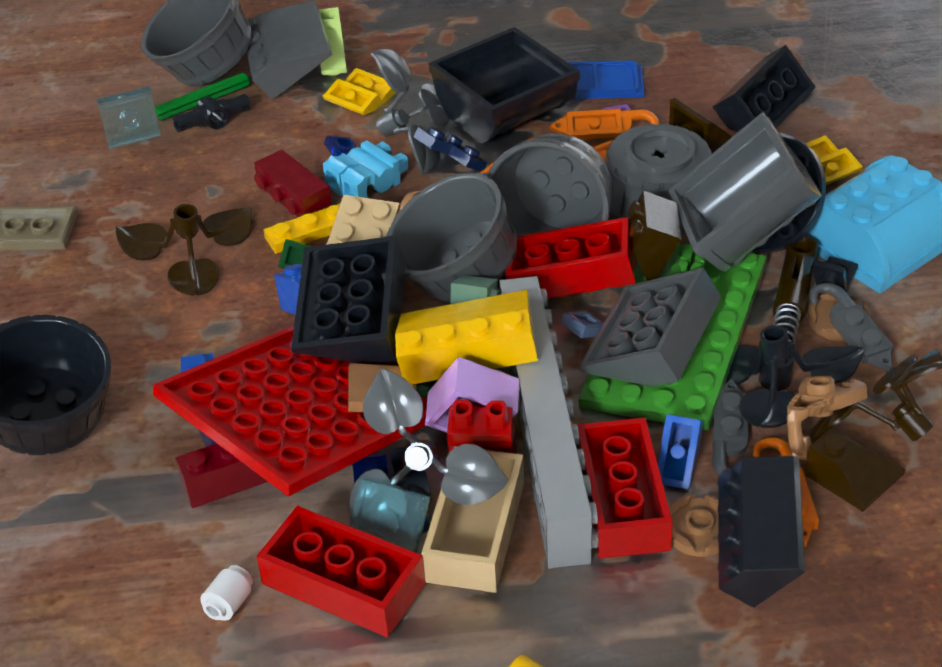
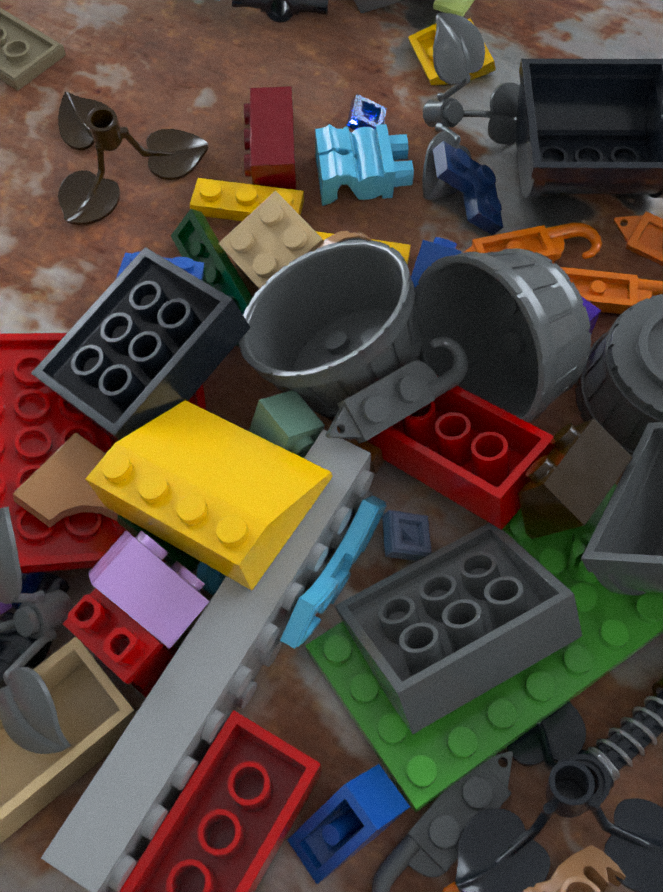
camera: 35 degrees right, 20 degrees up
none -> medium azure tile [280,496,387,649]
none -> dark grey plate [326,337,468,444]

